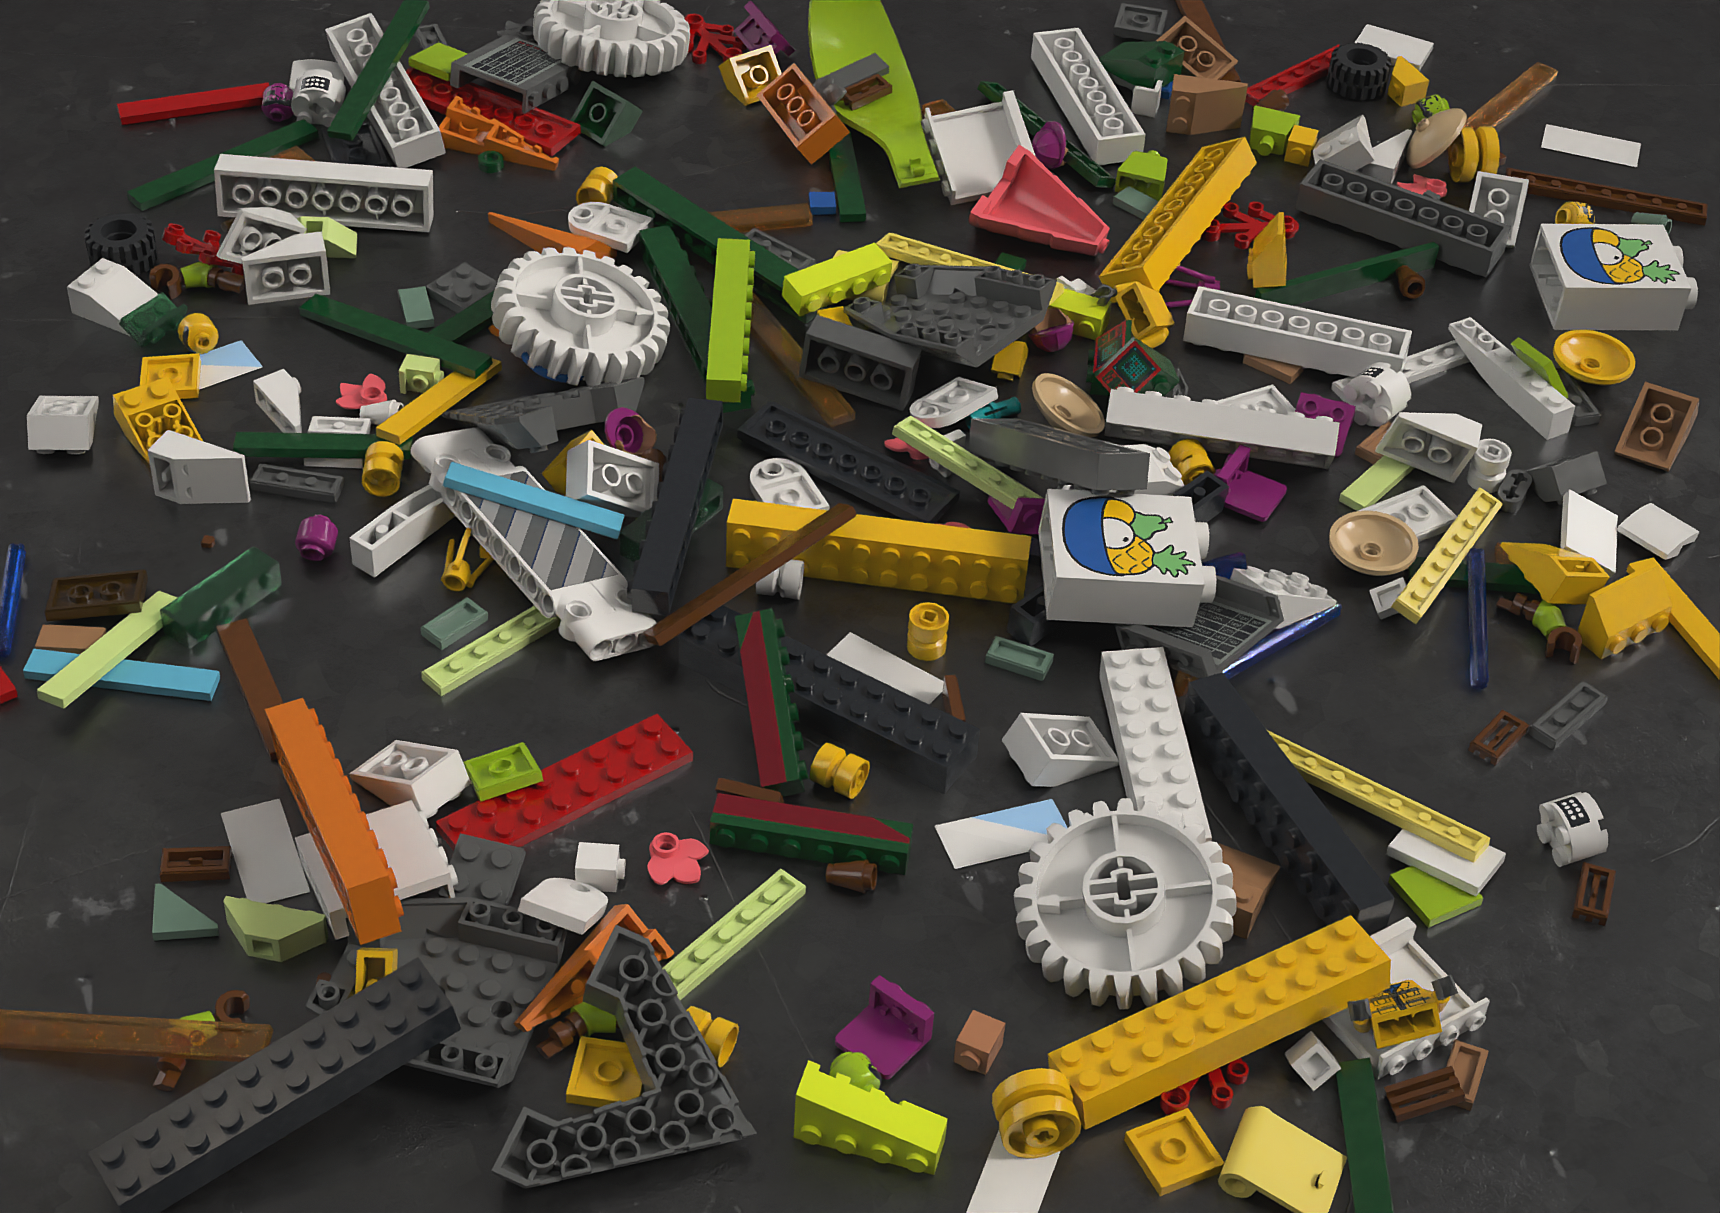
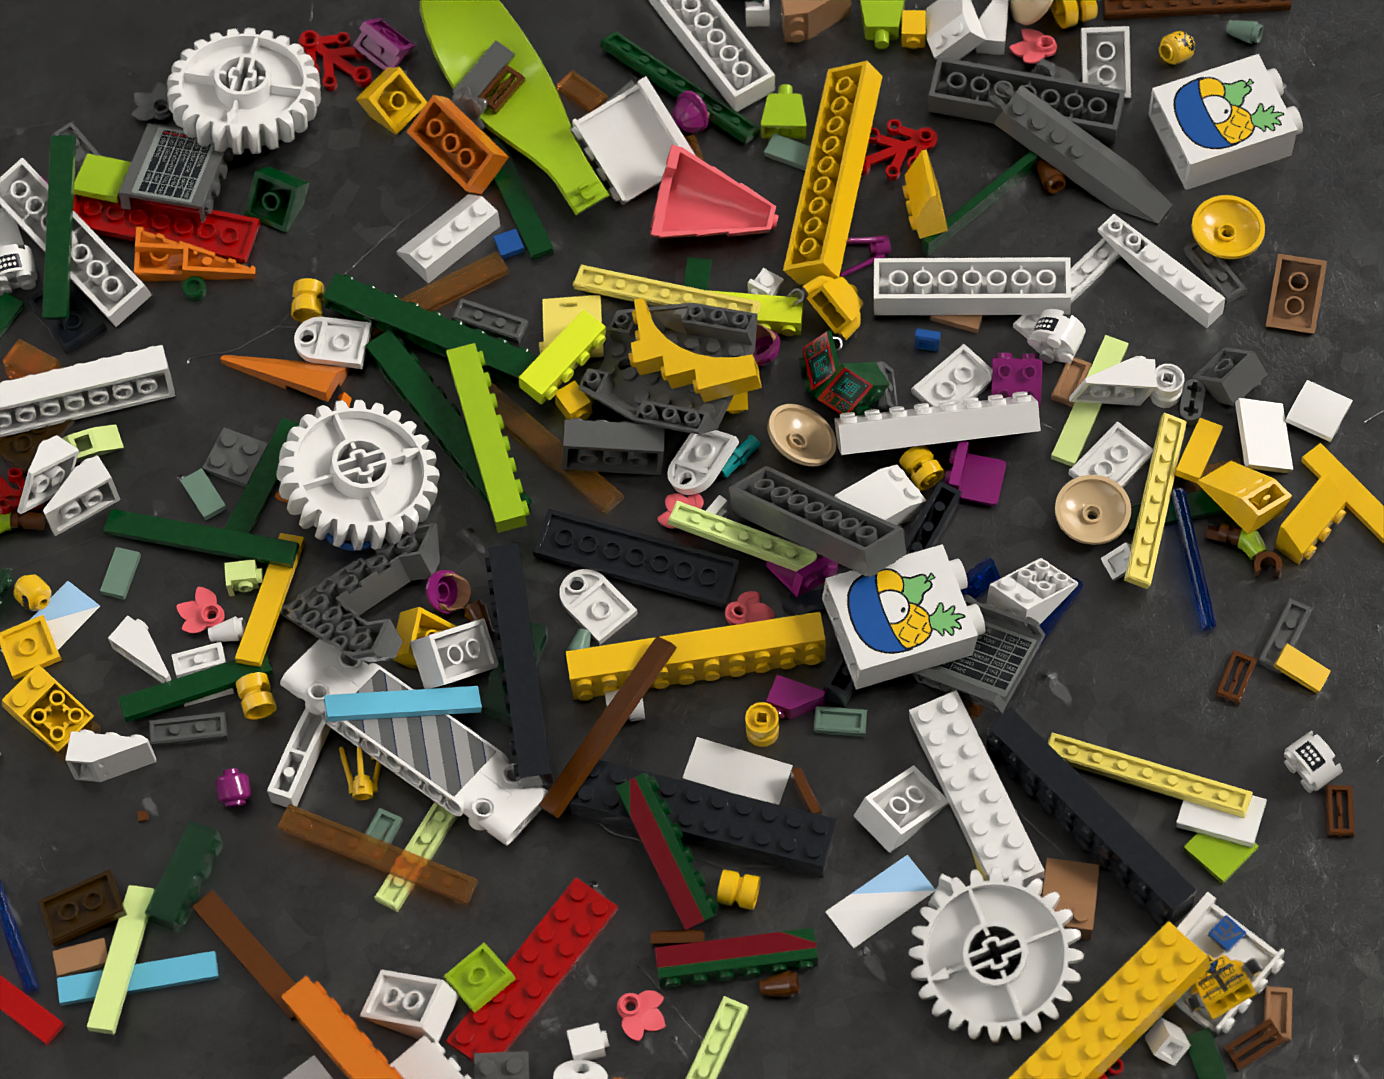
camera: 10 degrees left, 20 degrees up
lime tile [1511,338,1568,398] -> none
none -> sand green tile [100,547,141,600]
none -> clear orange tile [278,804,478,905]
none -> white slope [396,194,500,283]
none -> yellow arch [629,297,762,402]
none -> magenta slope [766,675,825,720]
none -> blue tile [914,328,941,352]
none -> dark grey hinge [988,83,1172,224]
none -> yellow tile [1175,418,1223,483]
none -> blue tile [1208,915,1246,953]
none -> yellow tile [1273,644,1331,694]

